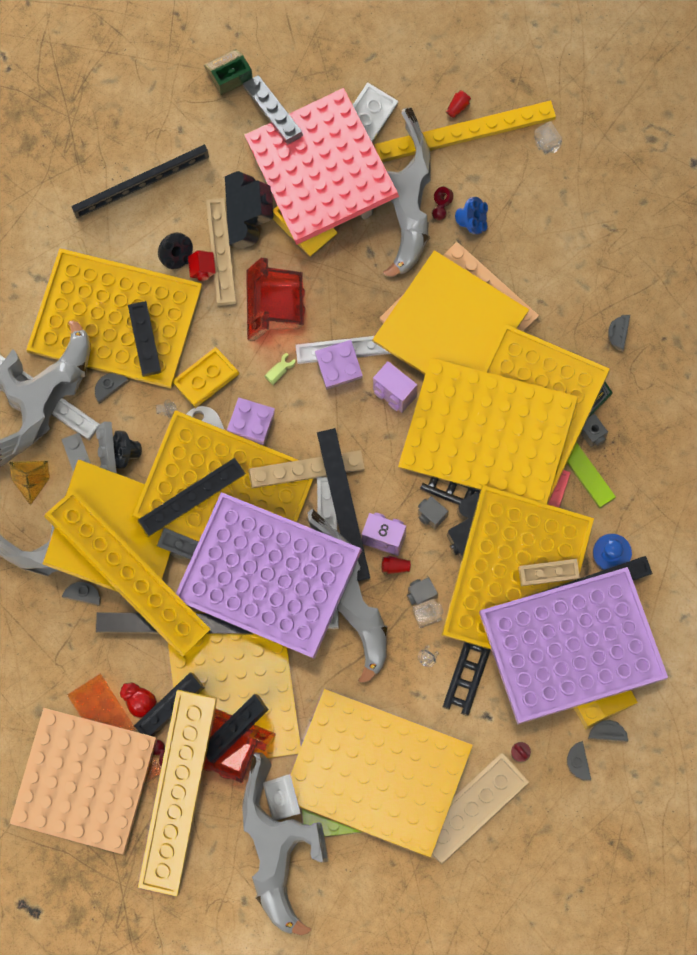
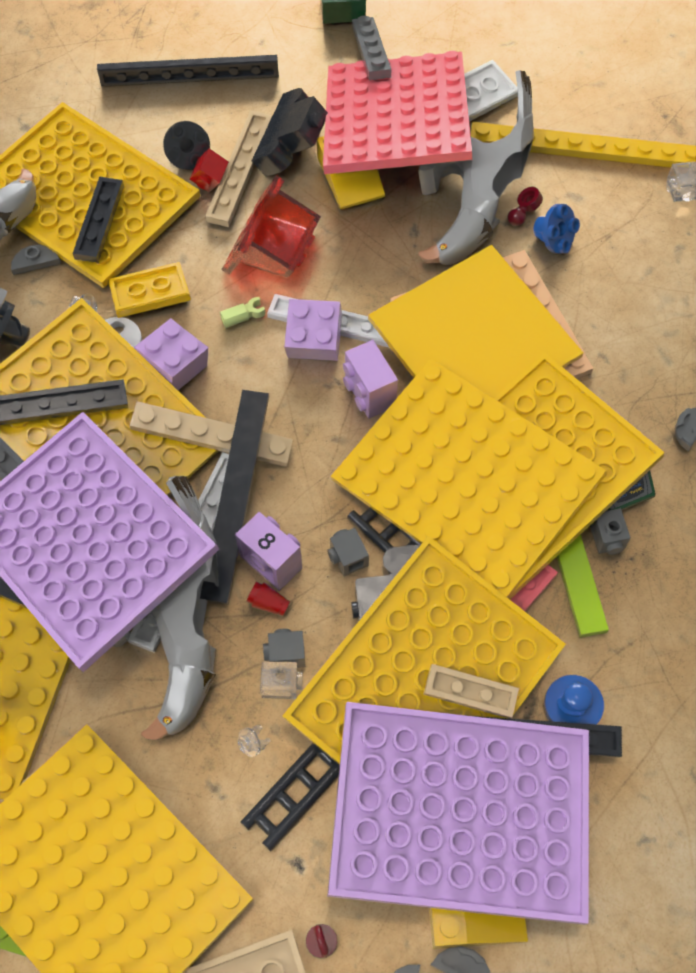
camera: 20 degrees right, 10 degrees down
red cone [446,90,471,118] -> none

